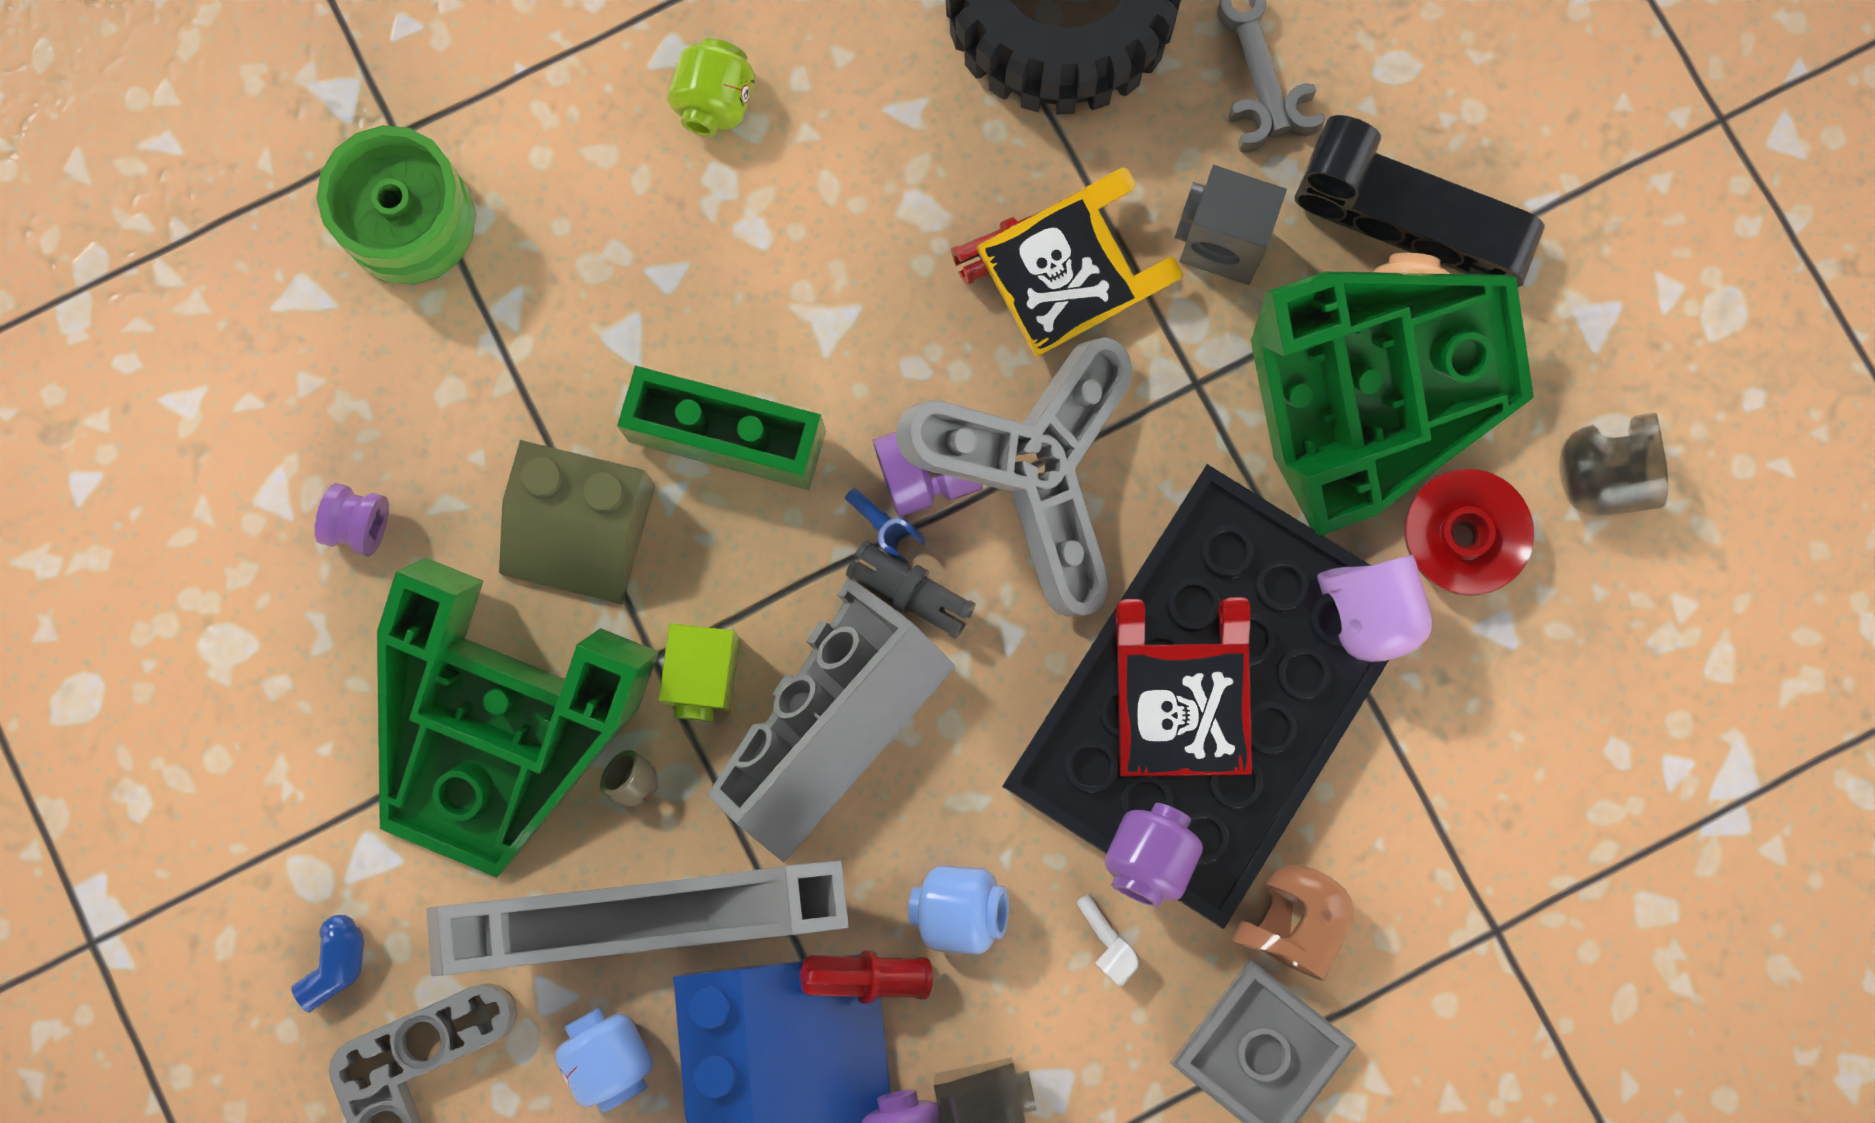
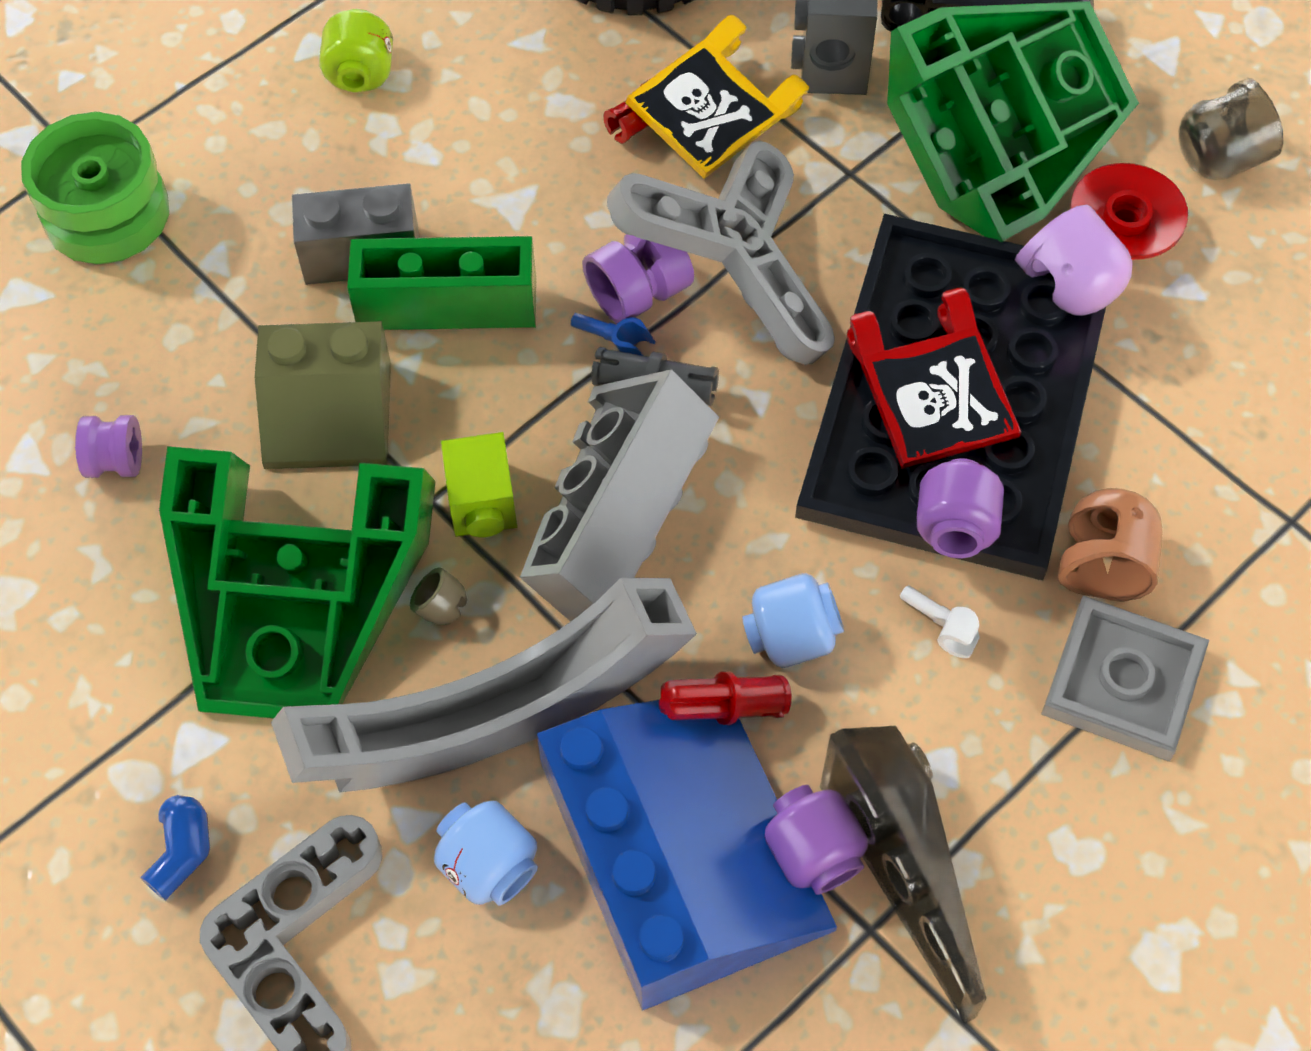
camera: 20 degrees left, 20 degrees down
none -> flat silver brick [292,183,419,285]

